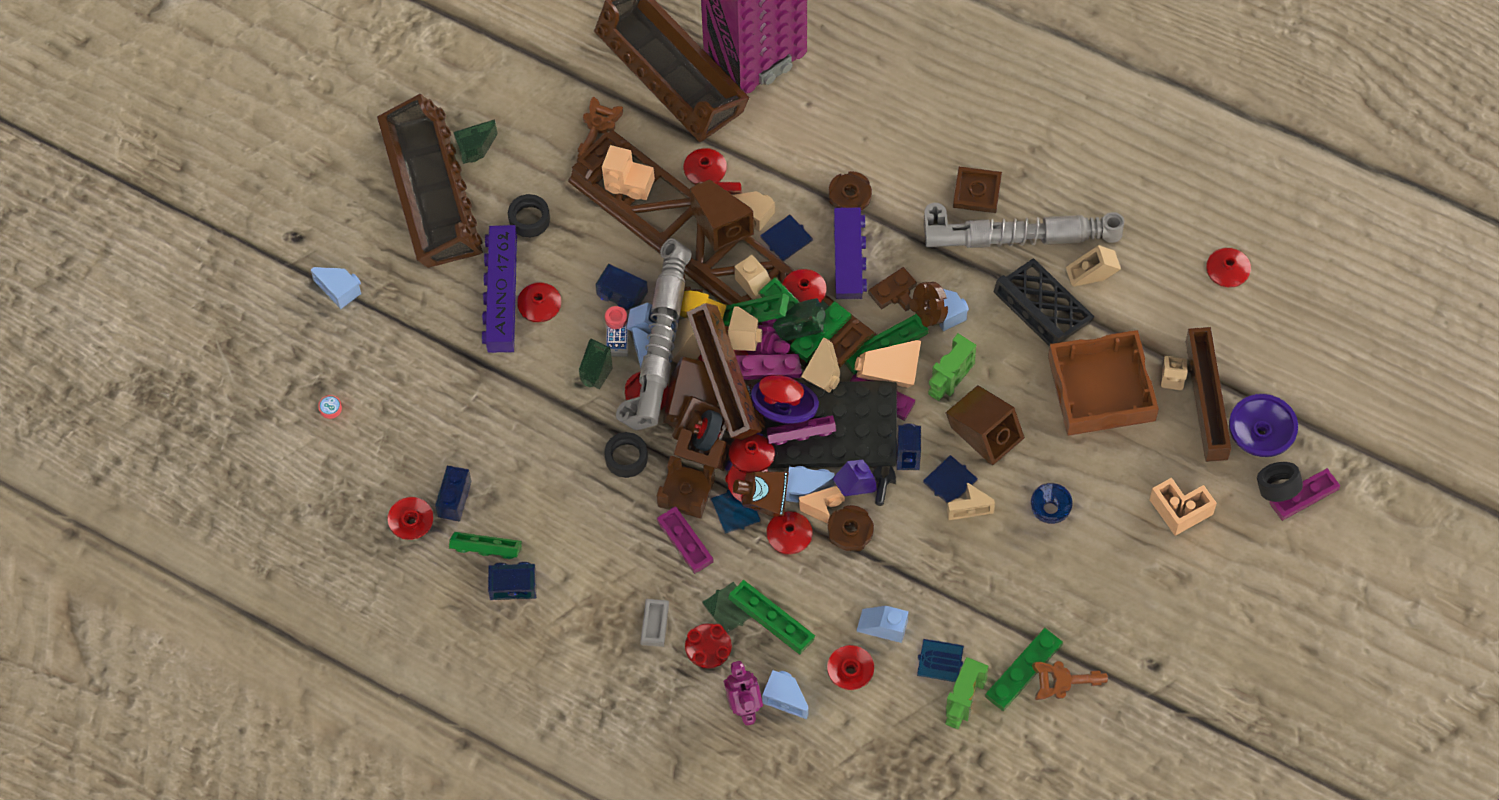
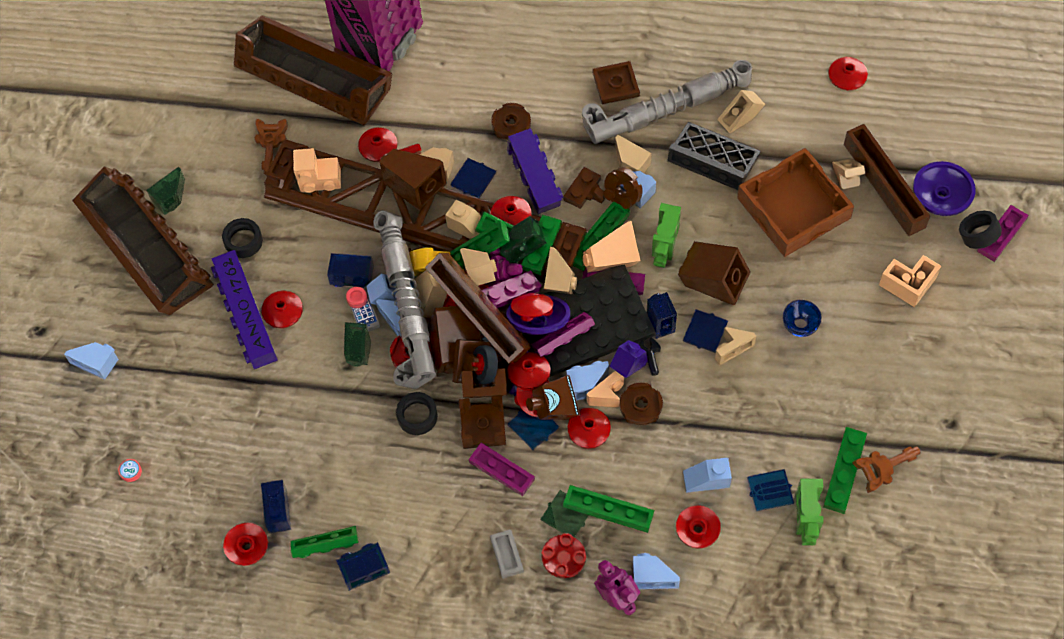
camera: 20 degrees left, 0 degrees up
none -> tan slope [615,135,652,173]

